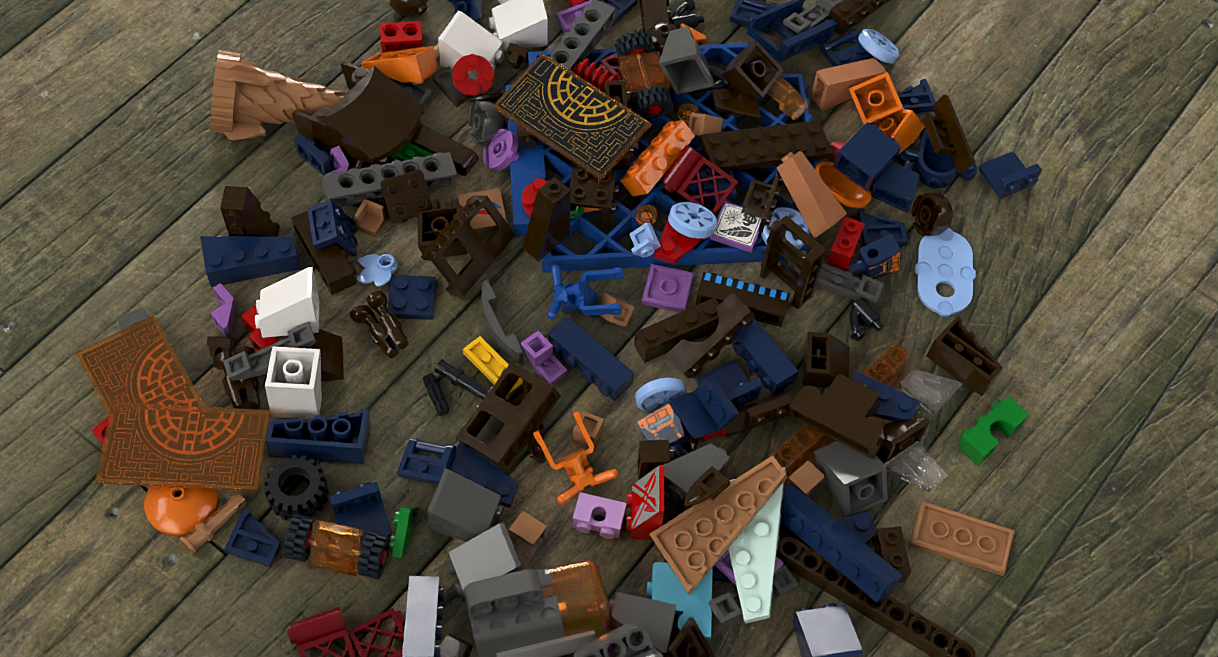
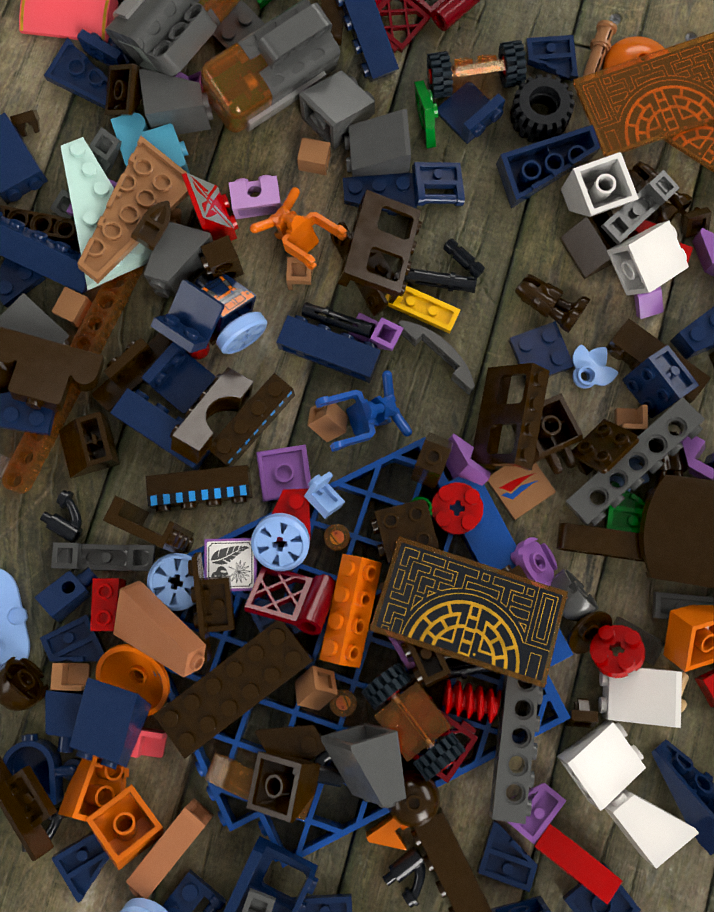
camera: 165 degrees right, 20 degrees up
none -> medium nougat panel [50,662,91,691]
none -> black pin [301,302,375,339]
none -> medium lavender slope [446,433,491,486]

